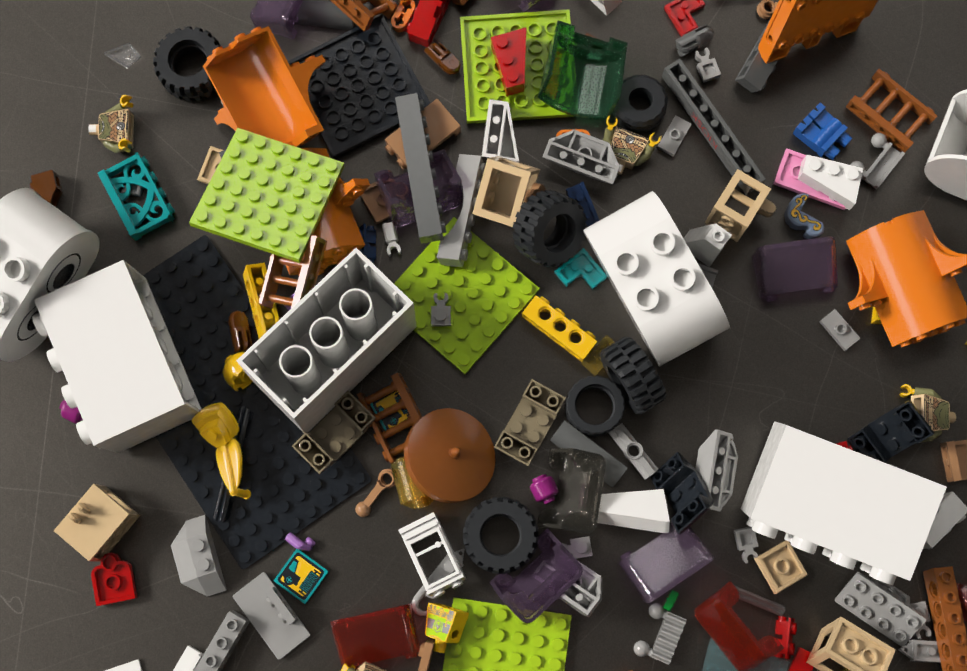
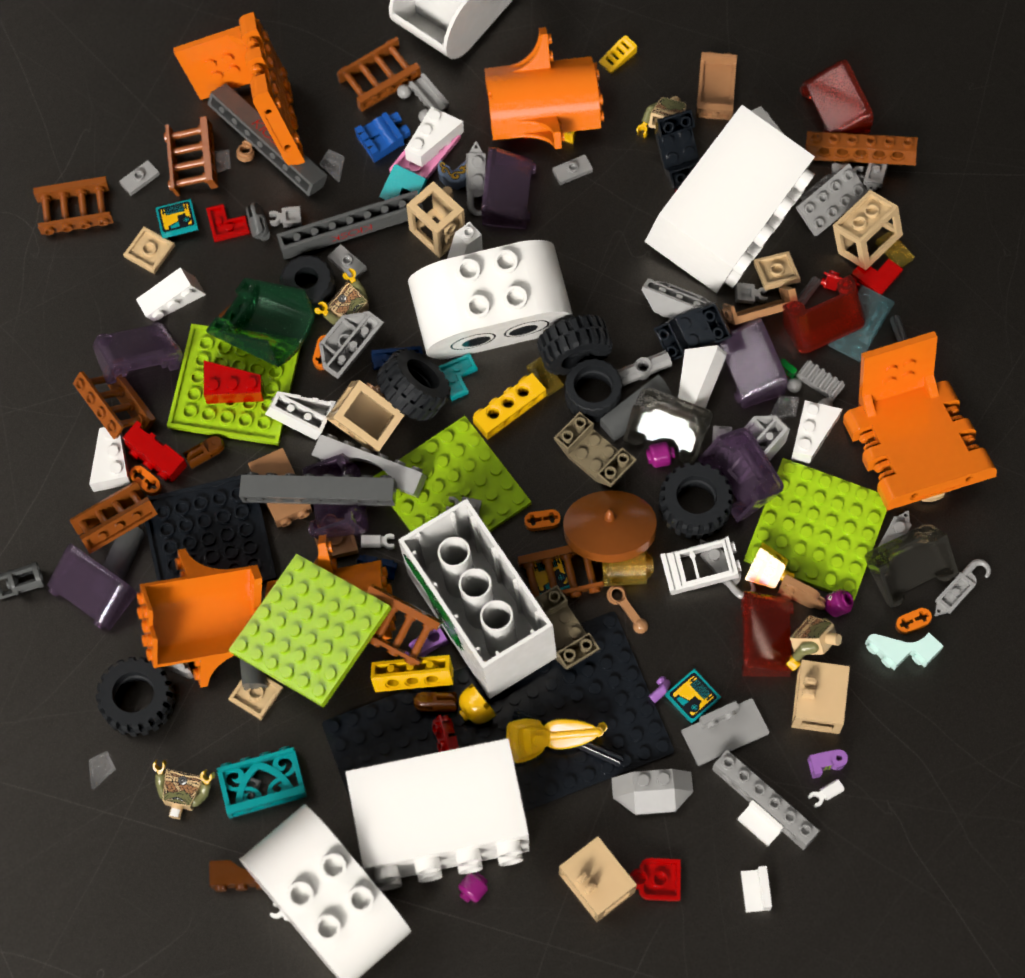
camera: 80 degrees left, 10 degrees down
none -> clear piece [320,149,345,182]
none -> teal tile [379,164,428,200]
none -> red hinge [432,715,459,752]
none -> light grey plate [466,141,488,216]
none -> orange beam [524,509,560,531]
none -> medium nougat panel [721,286,799,325]
none -> clear piece [770,396,799,420]
none -> white wedge [791,400,842,464]

